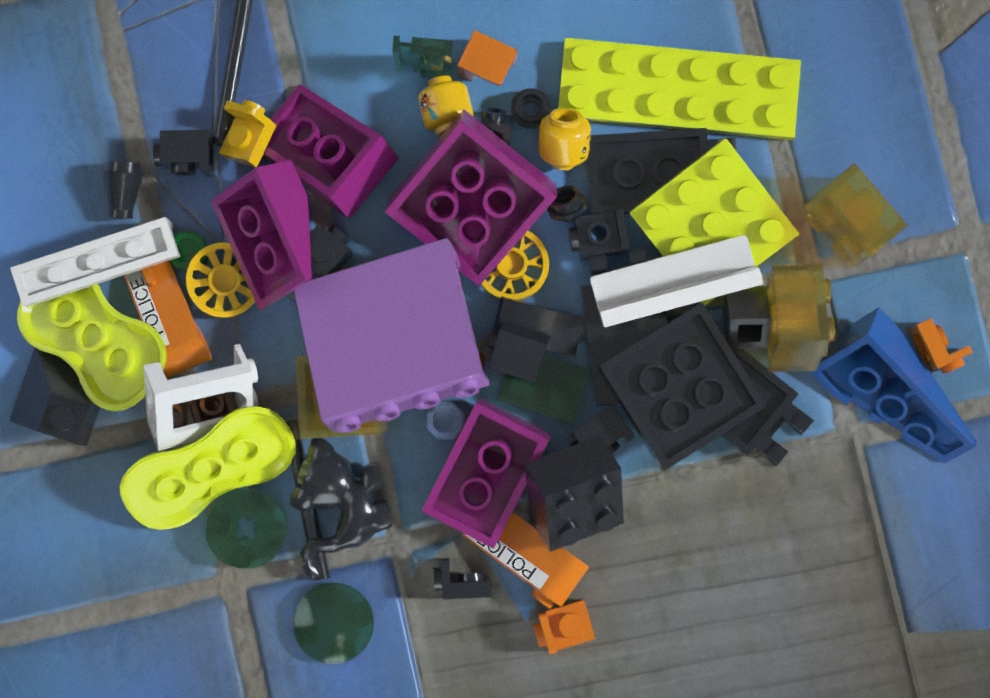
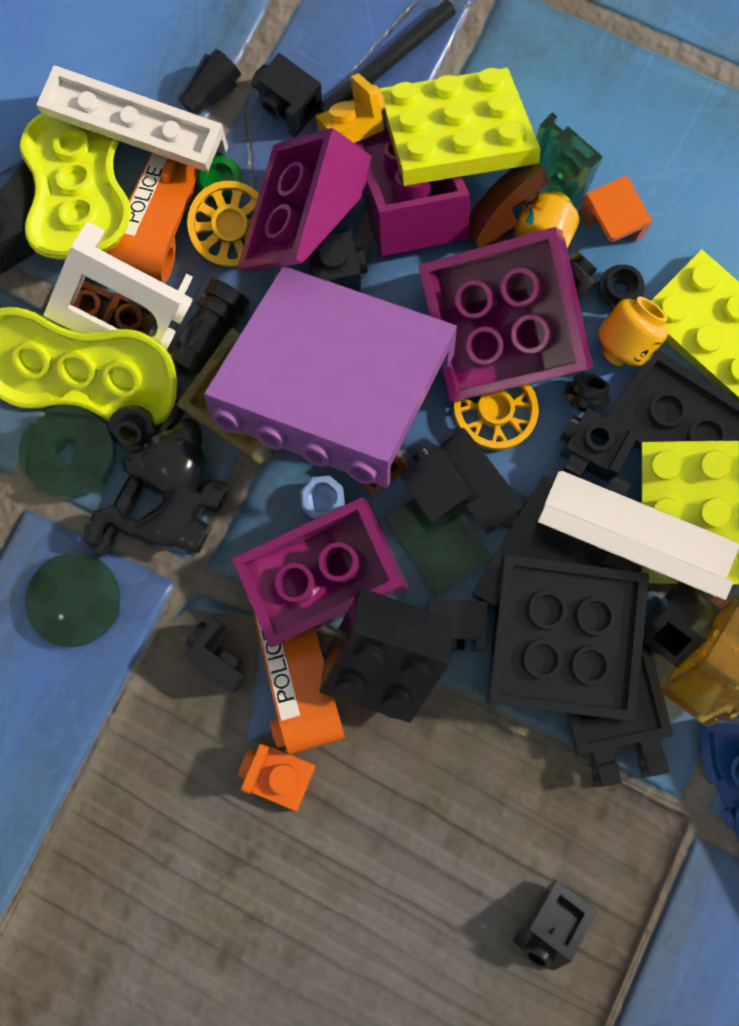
camera: 40 degrees right, 5 degrees down
none -> black plate [108,405,156,451]
none -> black axle [170,278,250,378]
none -> neon yellow plate [380,68,540,186]
none -> reddish brown slope [469,163,550,248]
none -> black bracket [513,880,597,971]

